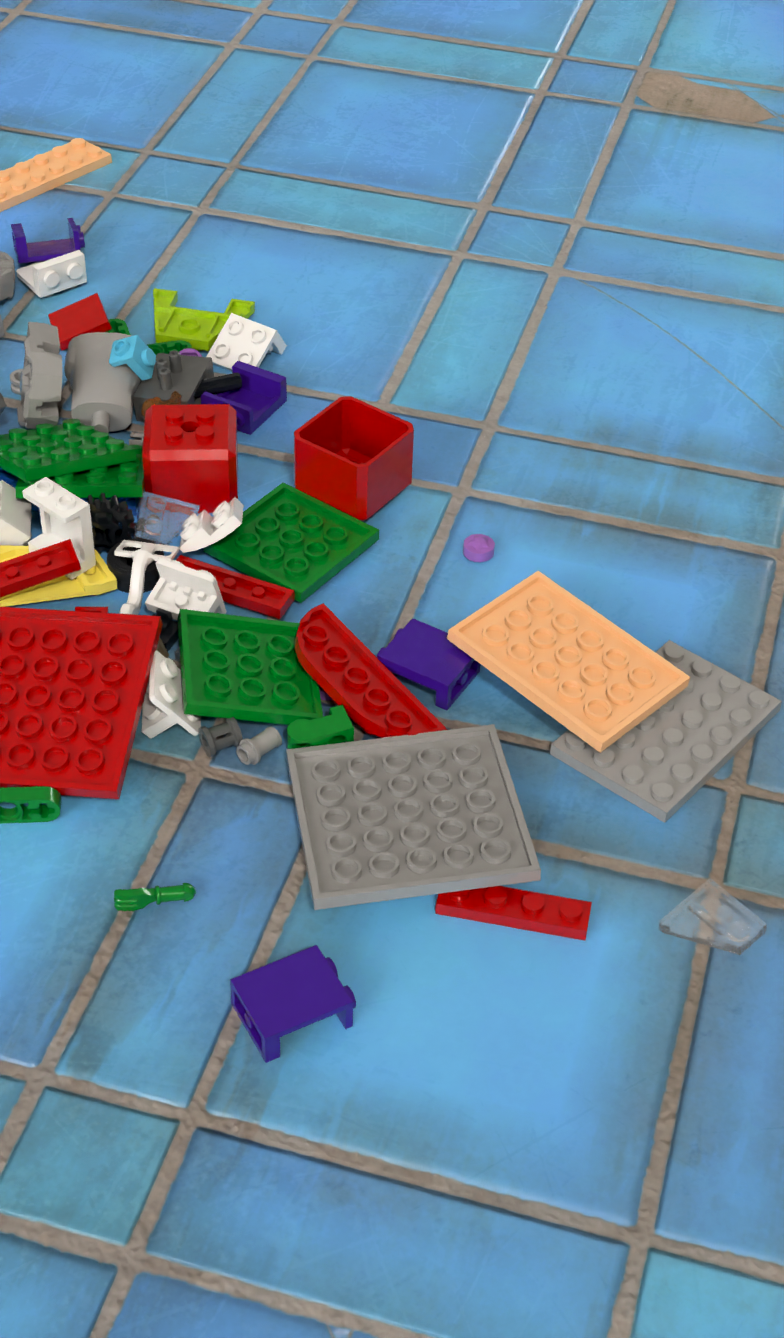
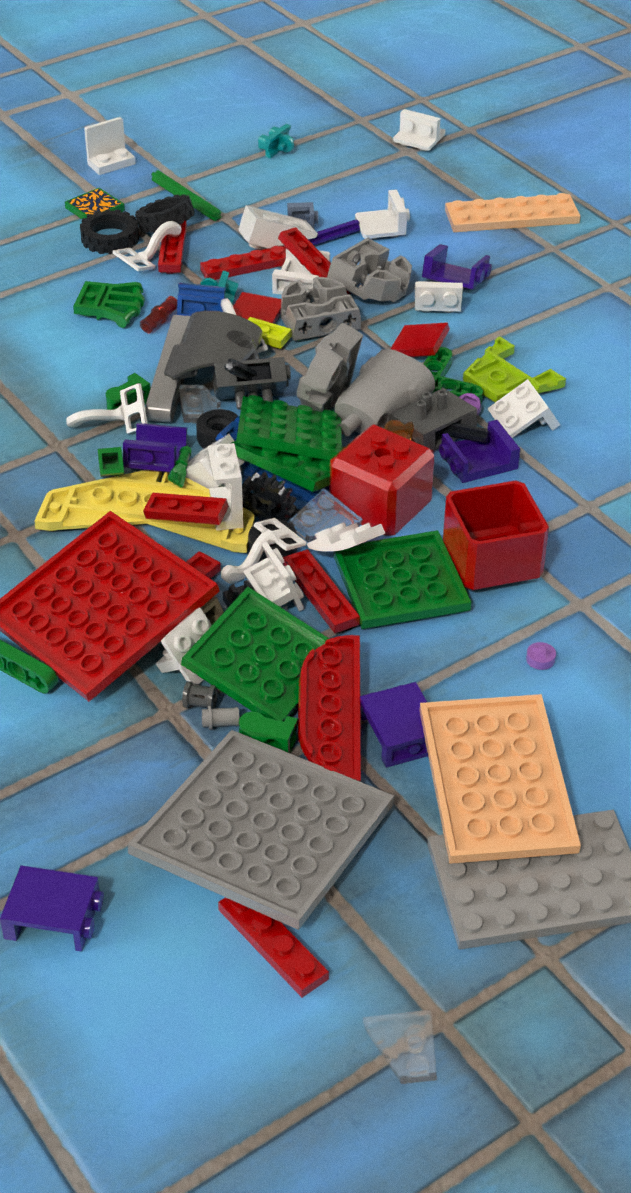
camera: 40 degrees right, 0 degrees up
medium azure bracket [109,335,156,381] -> none
green piece [114,883,196,911] -> none

